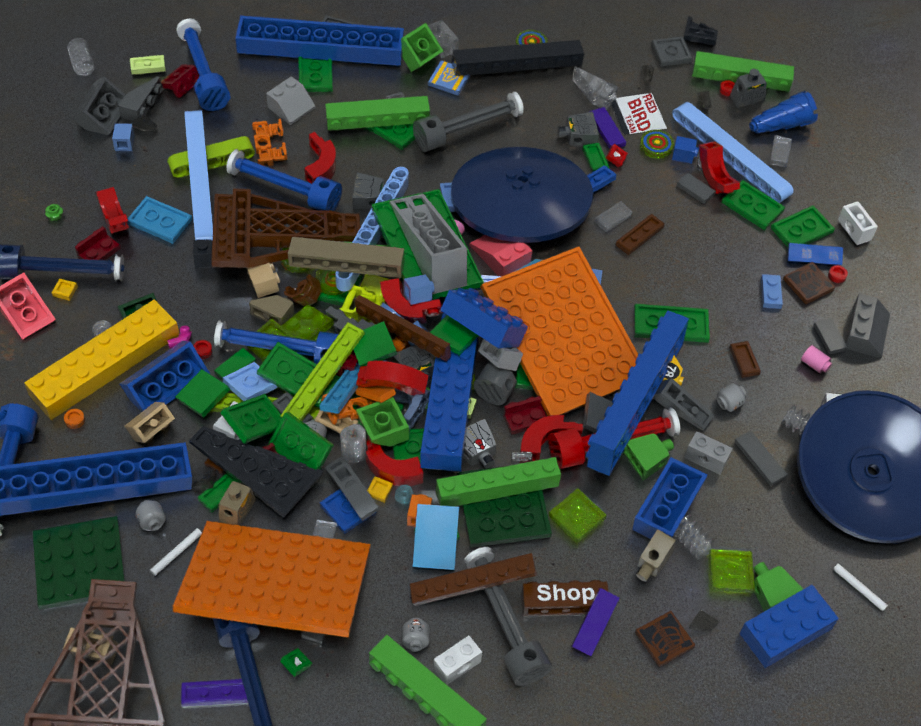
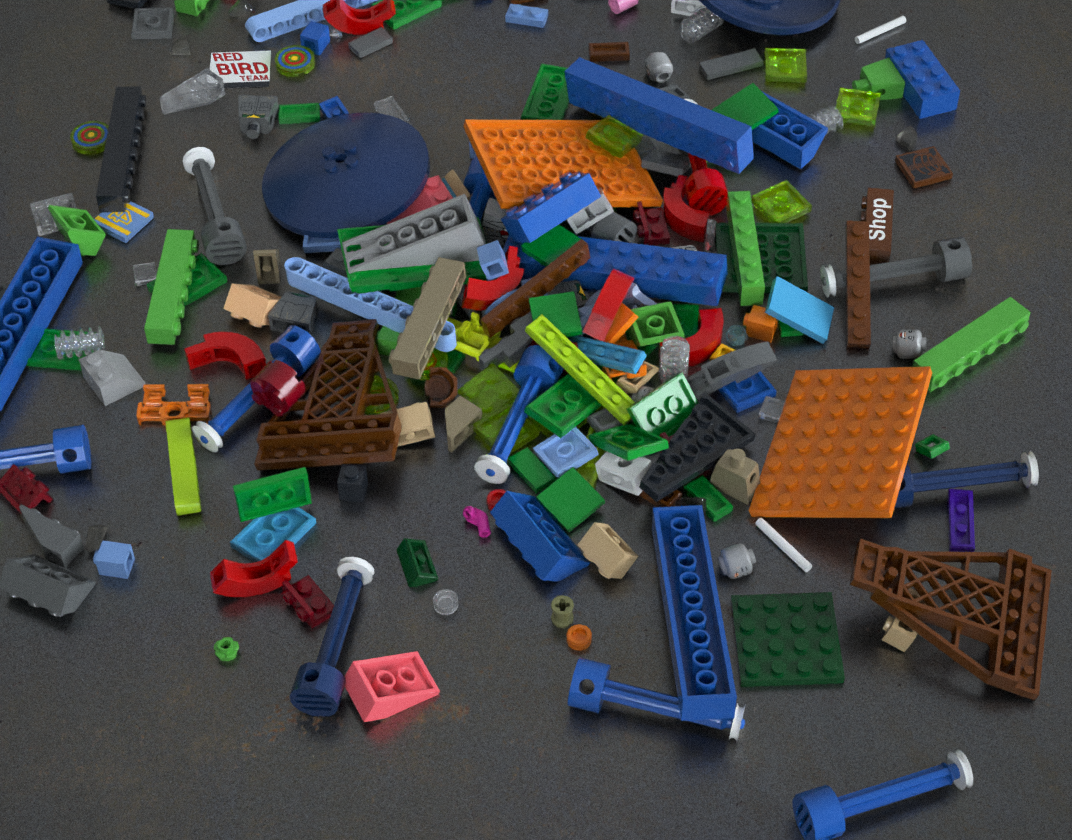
camera: 75 degrees left, 5 degrees down
yellow brick [24,299,179,420] -> none
yellow tile [51,278,78,301] -> none
light blue beam [184,110,213,241] -> none
white brick [433,636,482,685] -> none
dark purple tile [571,588,619,656] -> none
dark purple tile [589,107,626,149] -> none
red tile [605,144,628,167] -> none
reddish brown tile [615,214,665,256] -> none
dark tan torso [636,529,676,582] -> none
light grey brick [684,431,733,475] -> none
none -> clear piece [54,326,105,359]
none -> light nougat slope [223,283,281,328]
none -> green tile [233,467,312,522]
none -> dark red brick [250,360,306,417]
none -> dark tan slope [253,249,281,284]
none -> olive bush [551,595,574,629]
none -> clear neon green plate [585,115,643,158]
none -> green tile [712,83,779,130]
none -> clear neon green plate [765,48,807,83]

